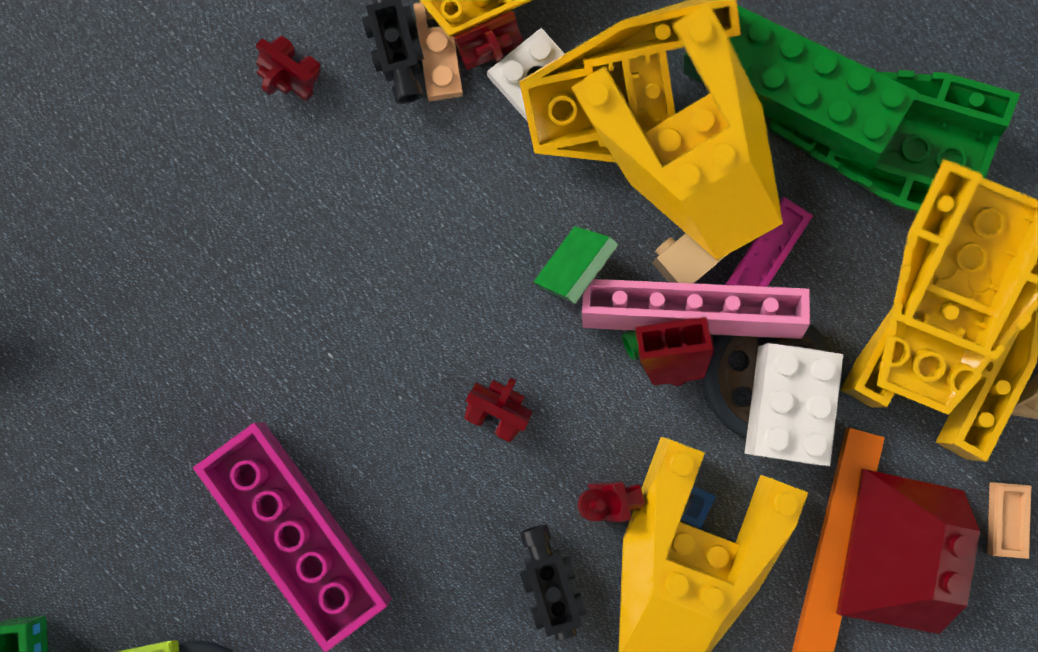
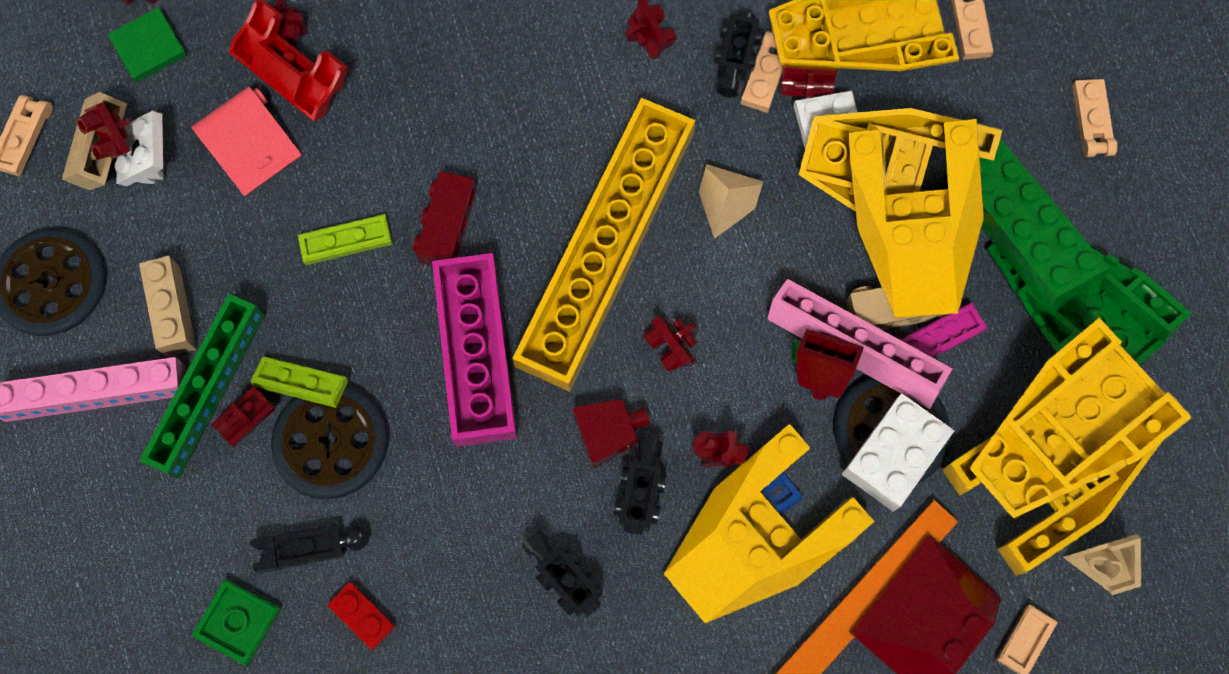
camera: 35 degrees right, 10 degrees down
green tile [533,226,618,304] -> none
none -> lime tile [298,214,393,265]
none -> dark red brick [413,171,477,266]
none -> yellow brick [512,98,695,392]
none -> dark red torso [572,399,650,469]
none -> tan slope [699,165,763,239]

